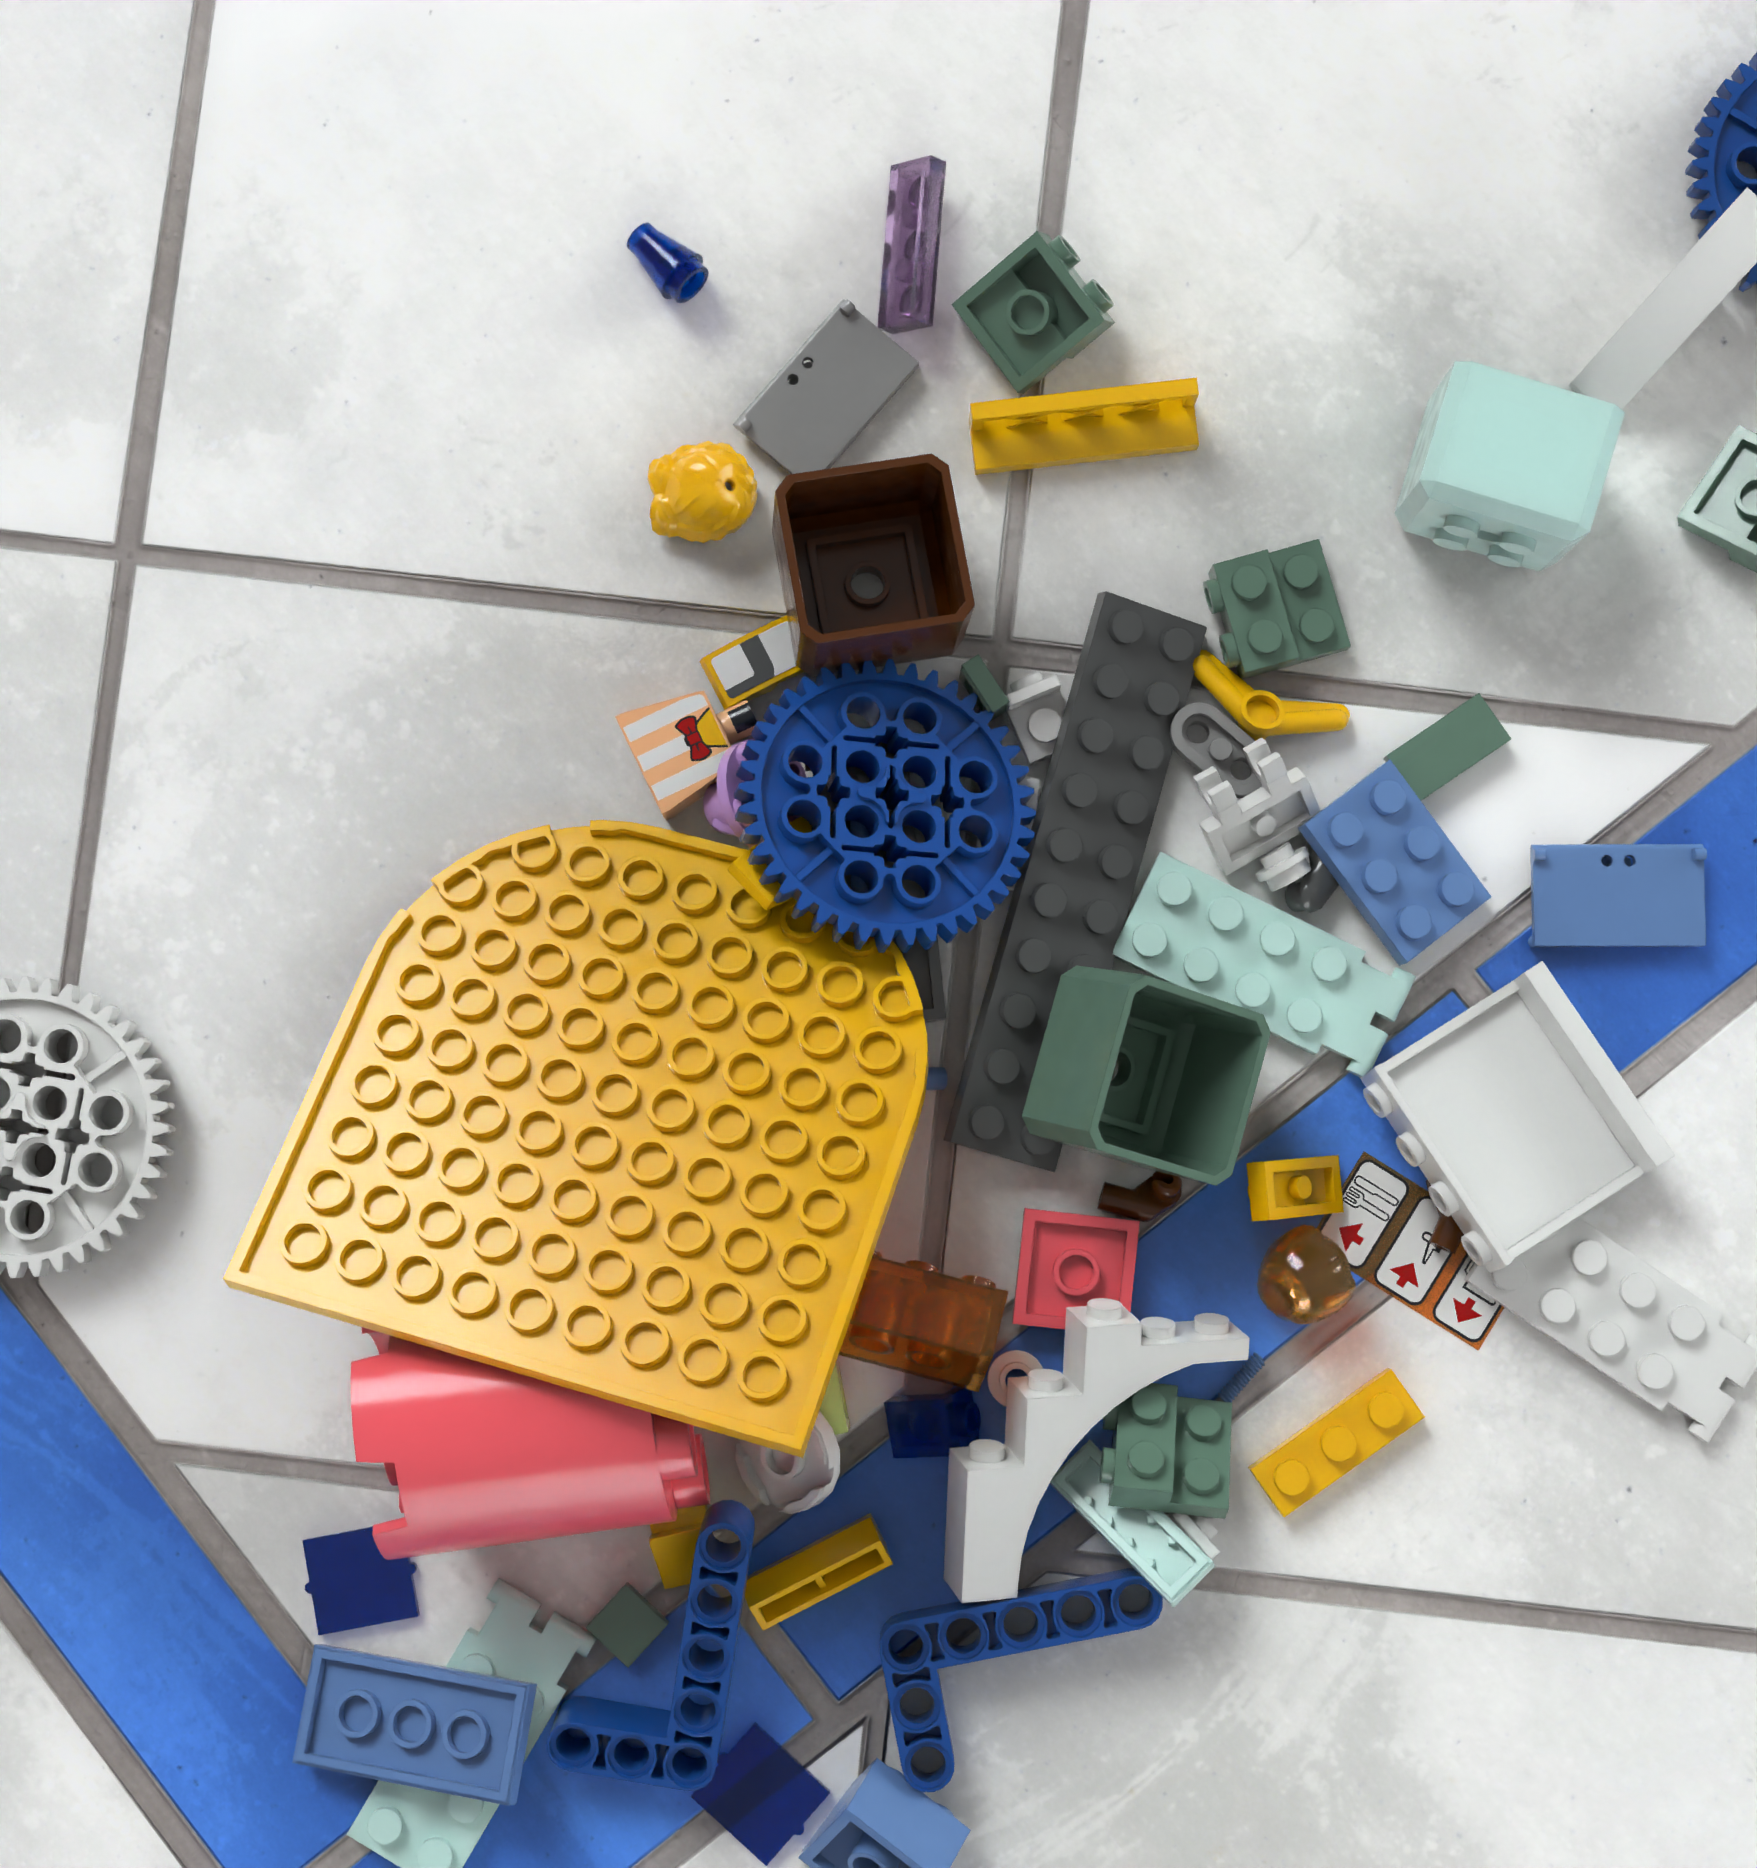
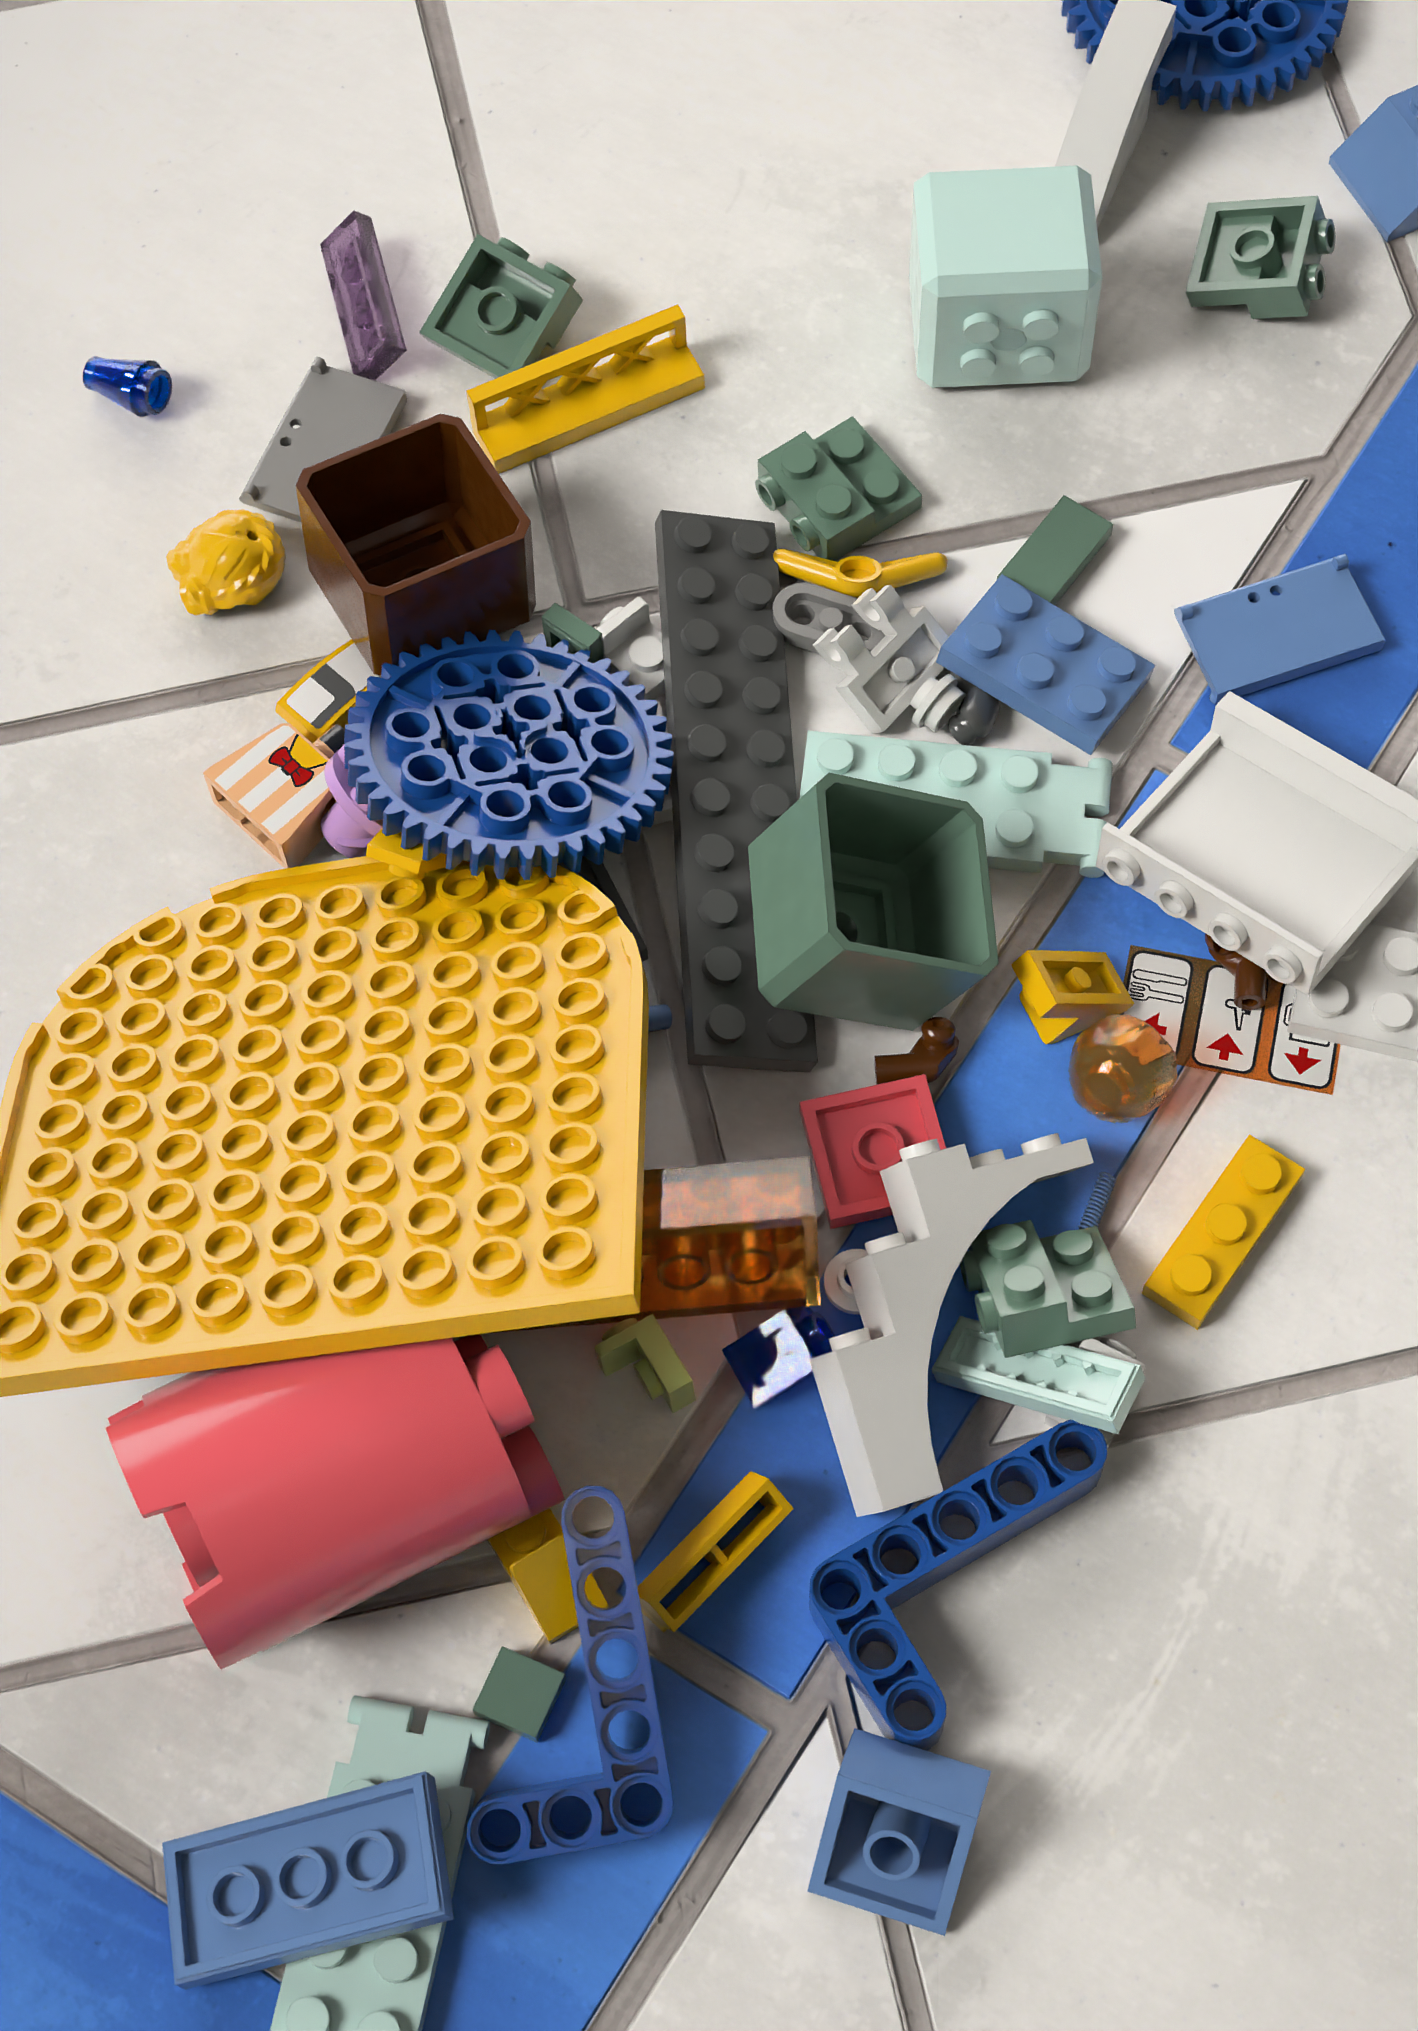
camera: 20 degrees left, 20 degrees down
clear blue piece [302,1526,420,1635] -> none
clear blue piece [691,1722,831,1866] -> none
white tile [735,1410,840,1514] -> none

